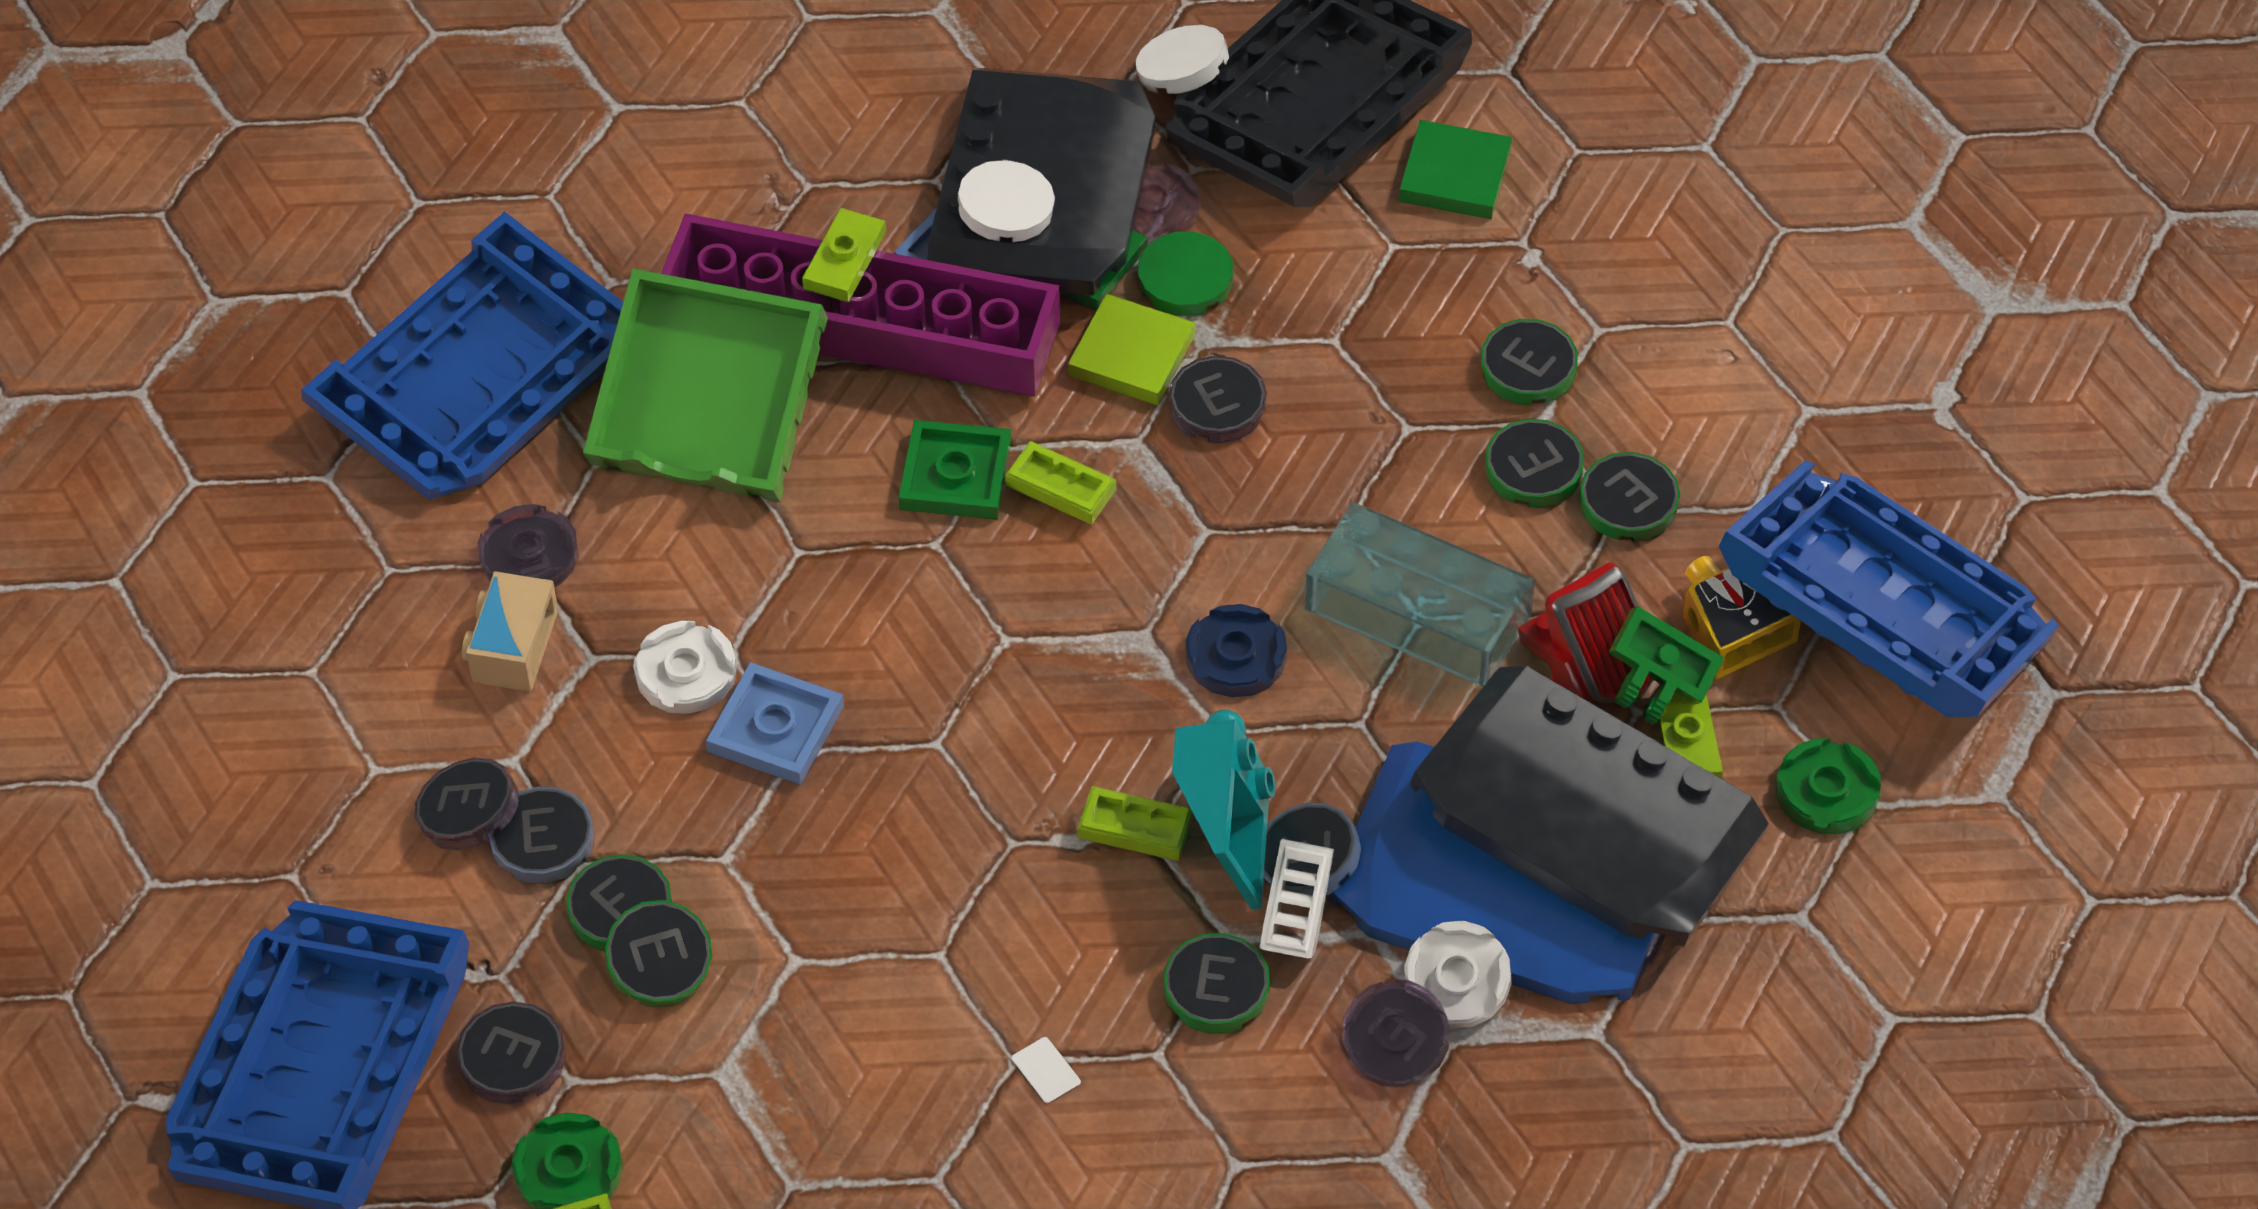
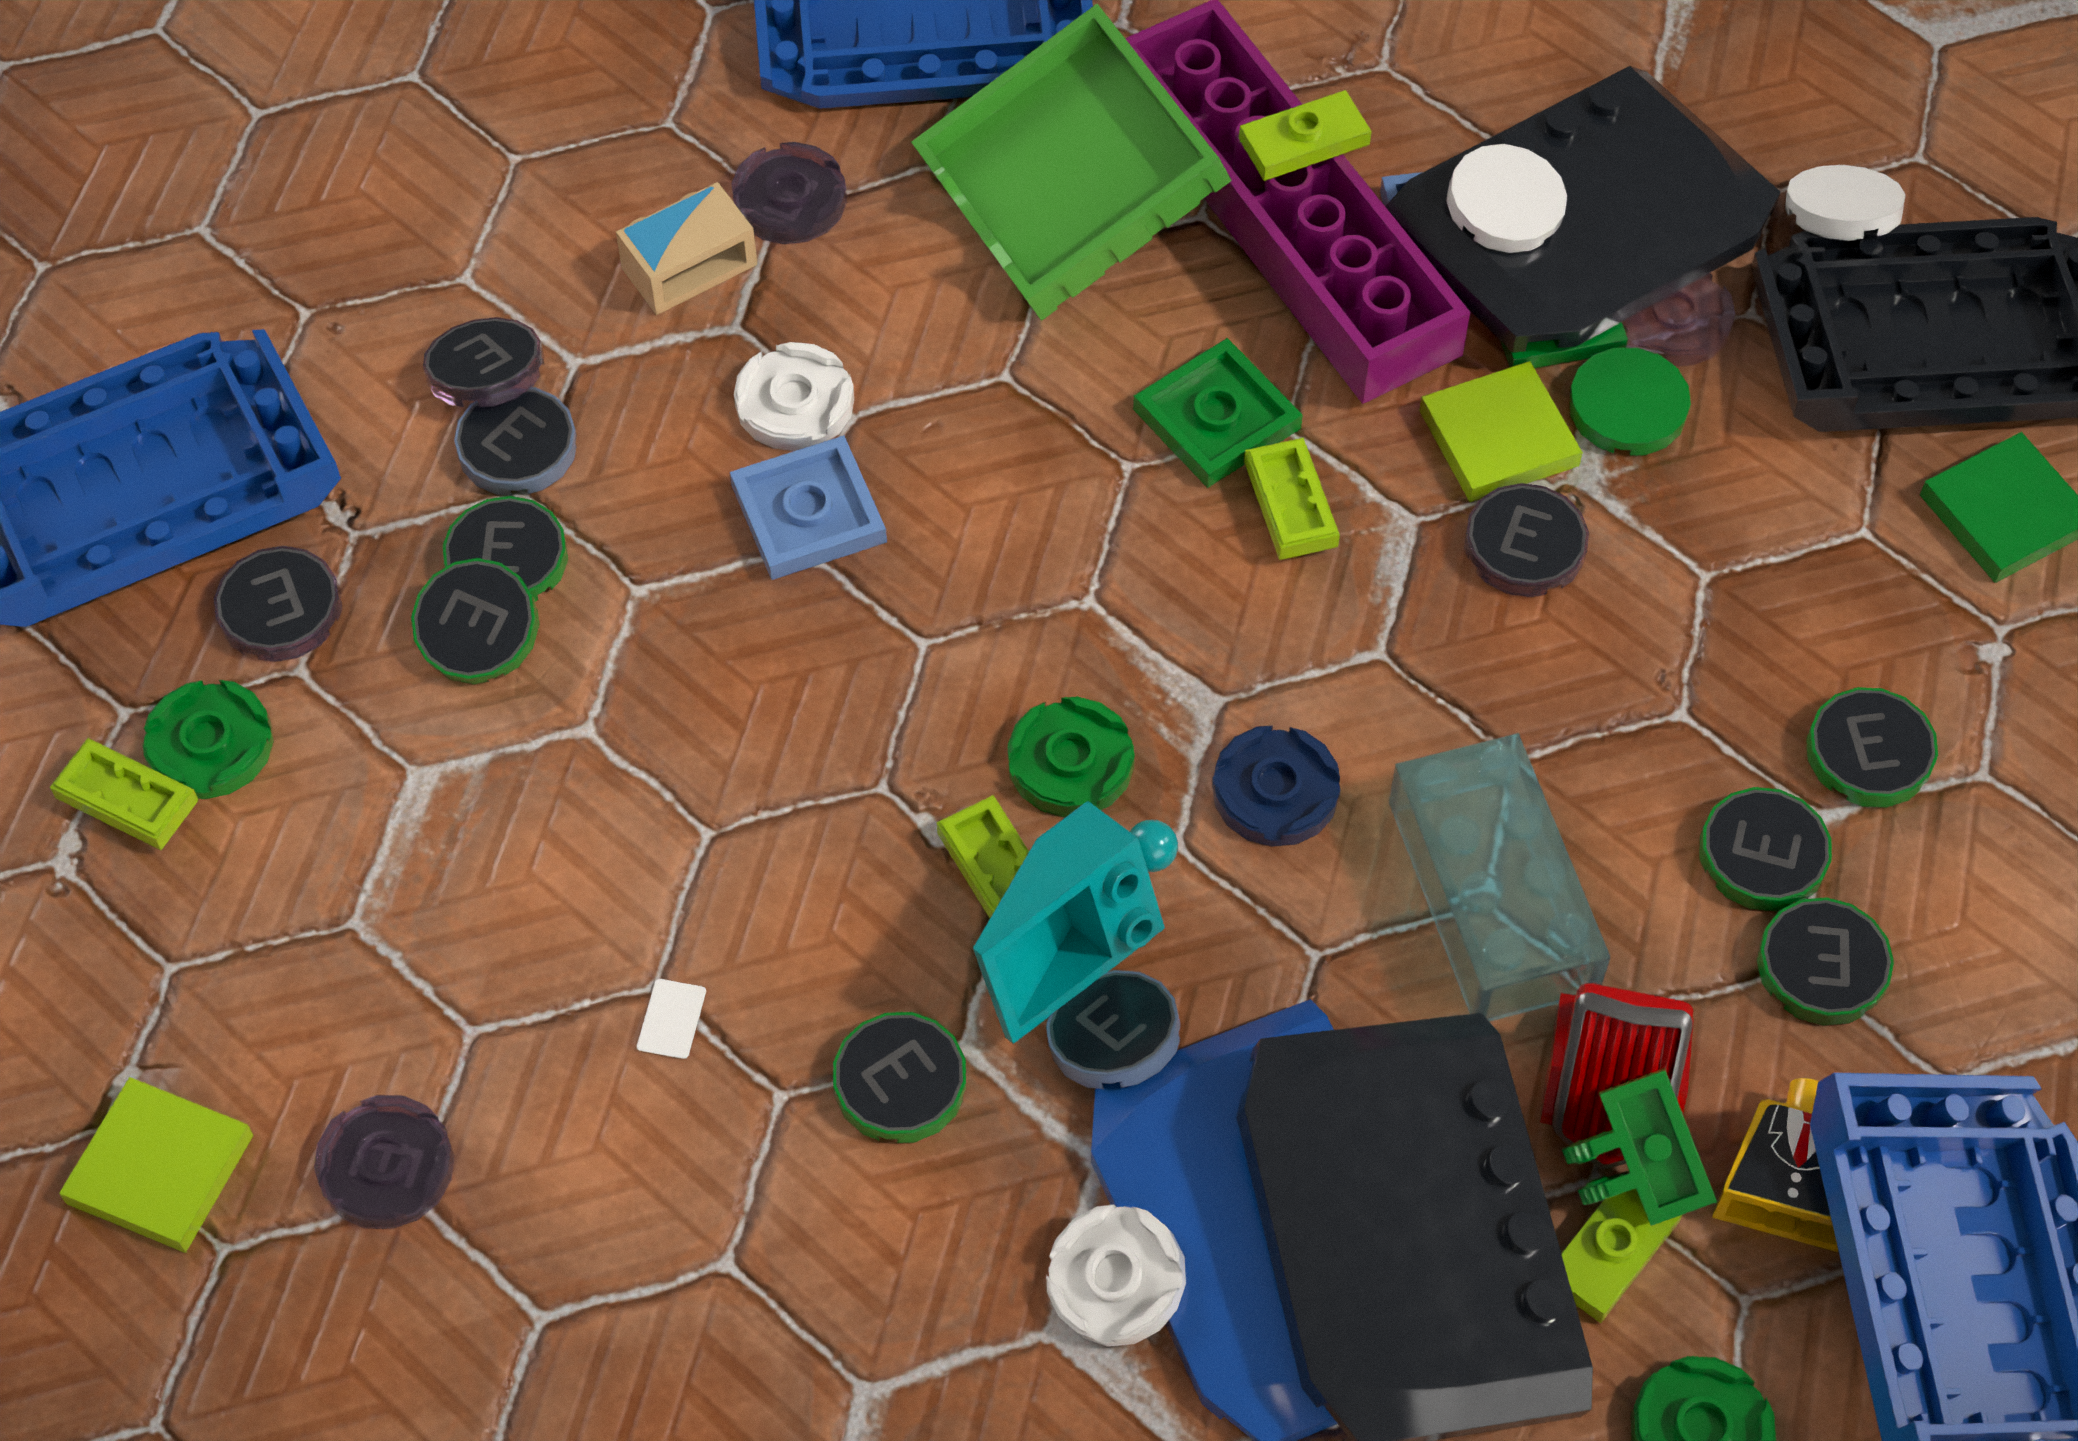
camera: 45 degrees right, 5 degrees up
white slope [1259,839,1334,958] -> none
clear purple tile [1342,980,1450,1088] -> none
none -> green tile [1008,696,1135,817]

